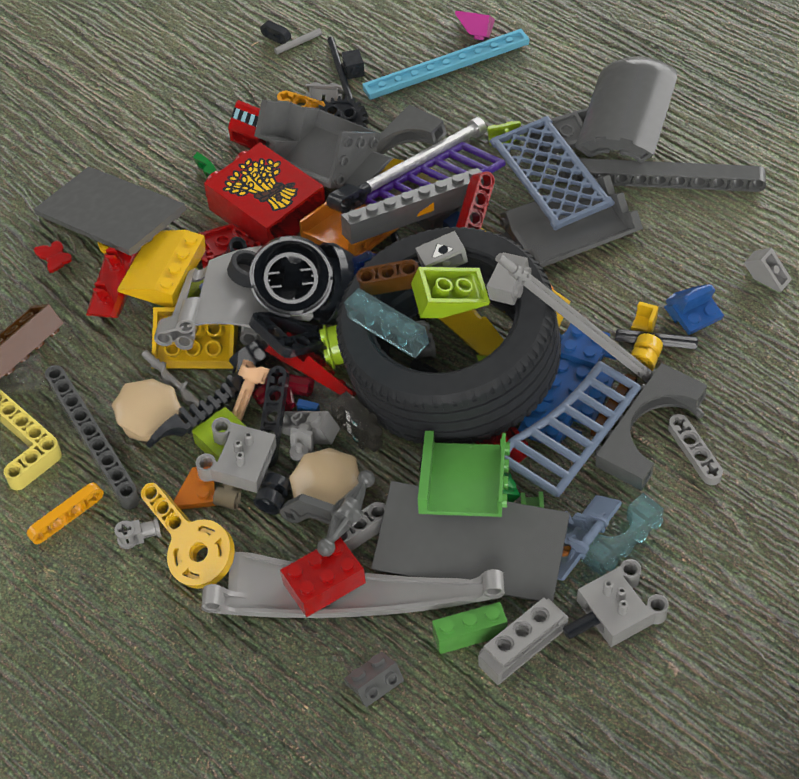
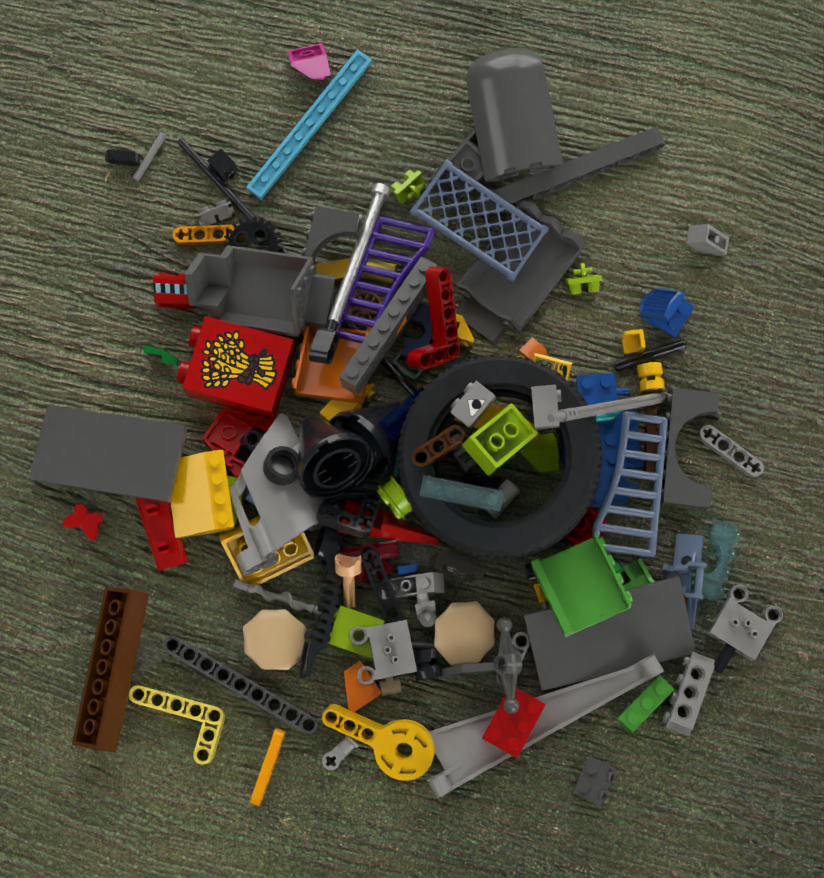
camera: 30 degrees left, 25 degrees up
none -> lime hips [565,263,602,295]
none -> teal arm [594,411,620,423]

